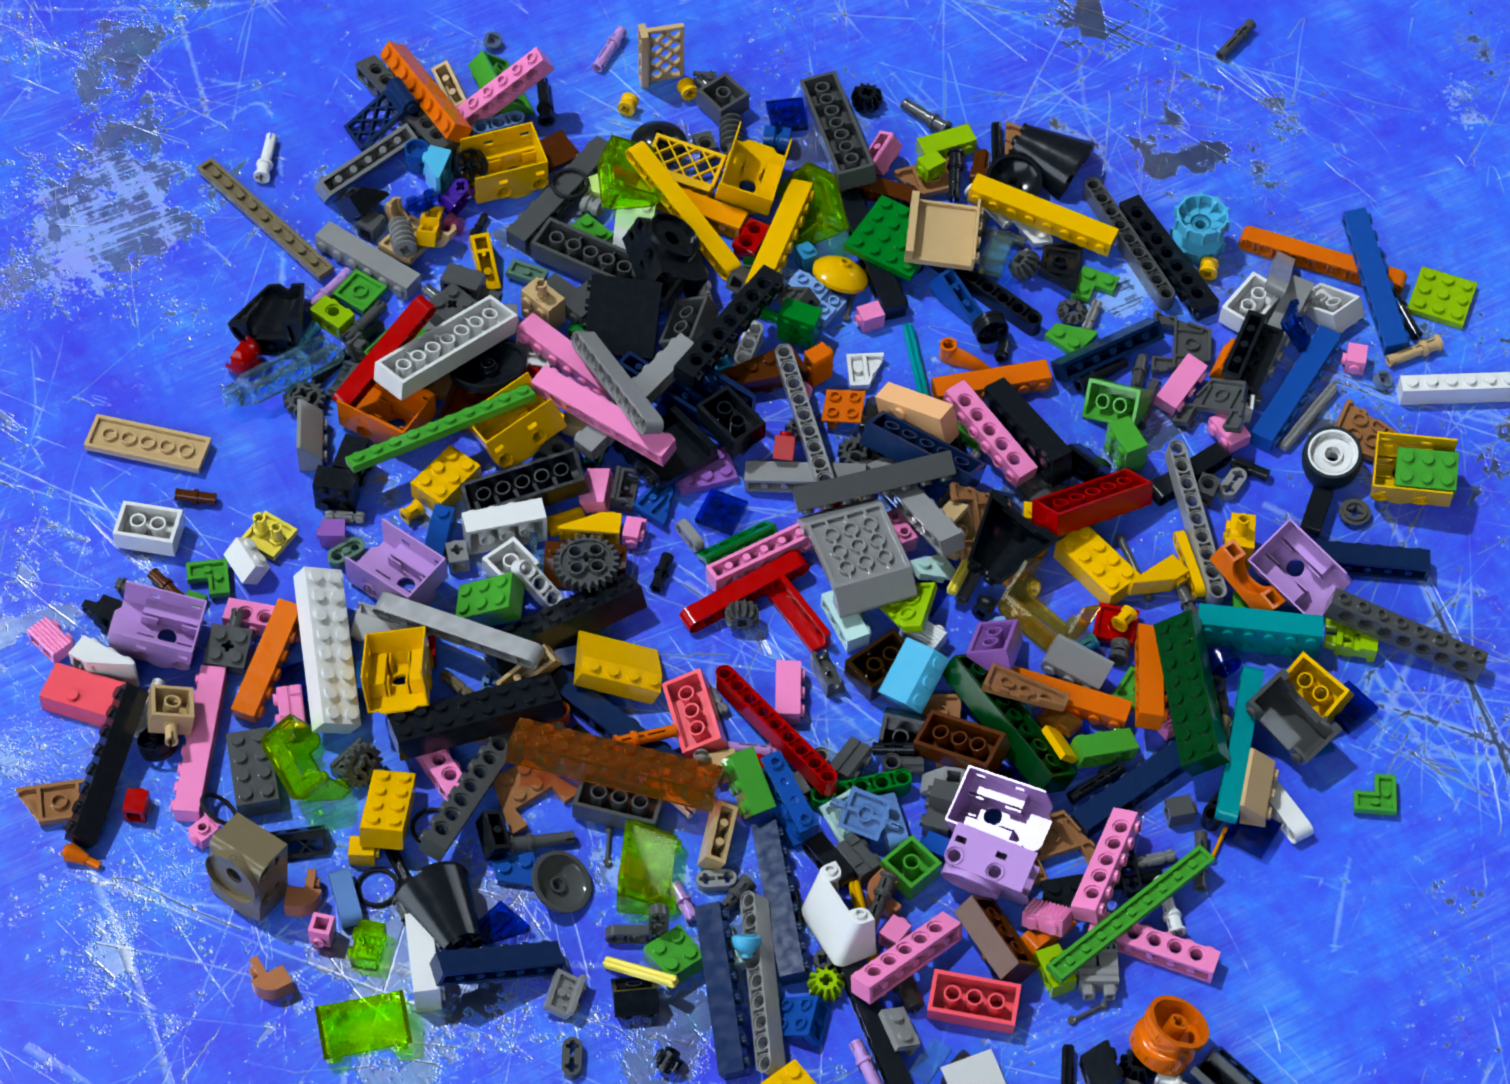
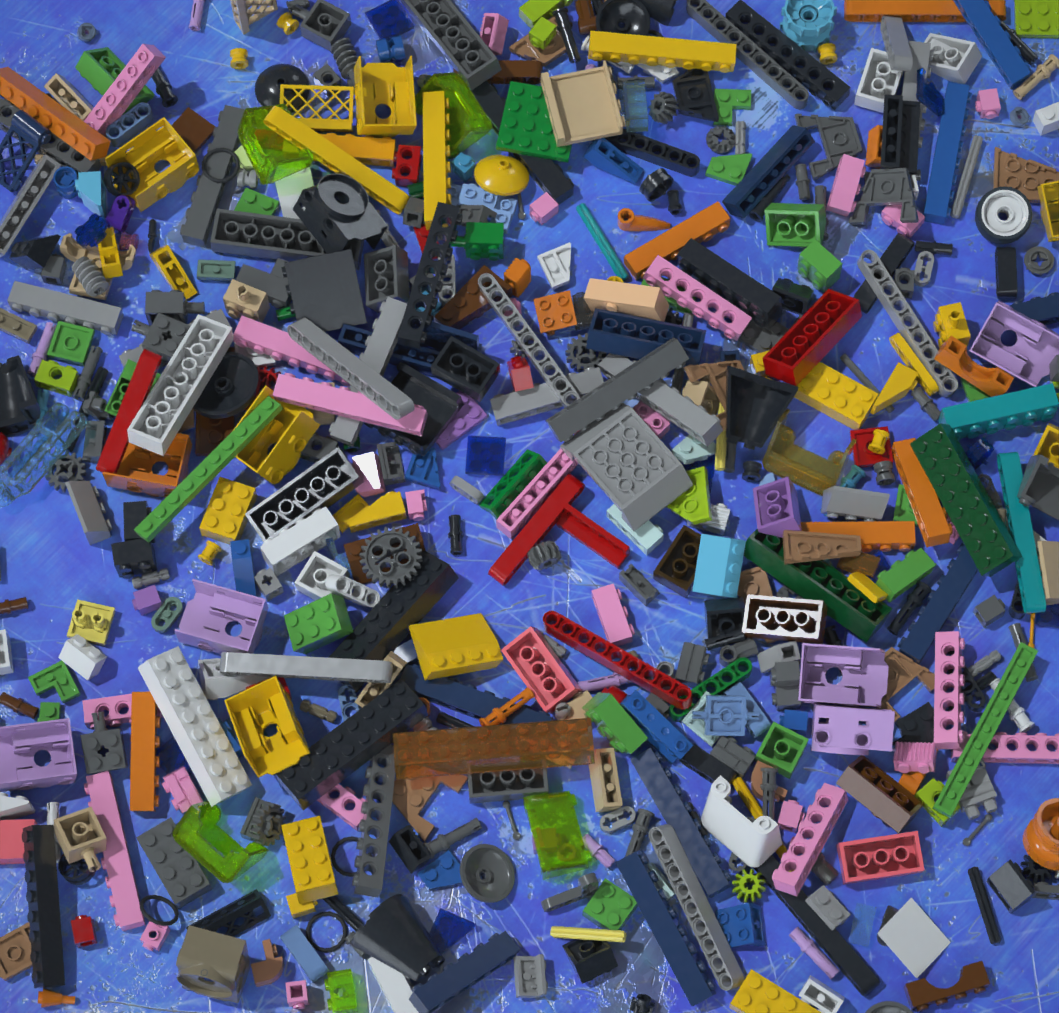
camera: 15 degrees left, 15 degrees up
medium azure brick [731,934,762,958] -> none

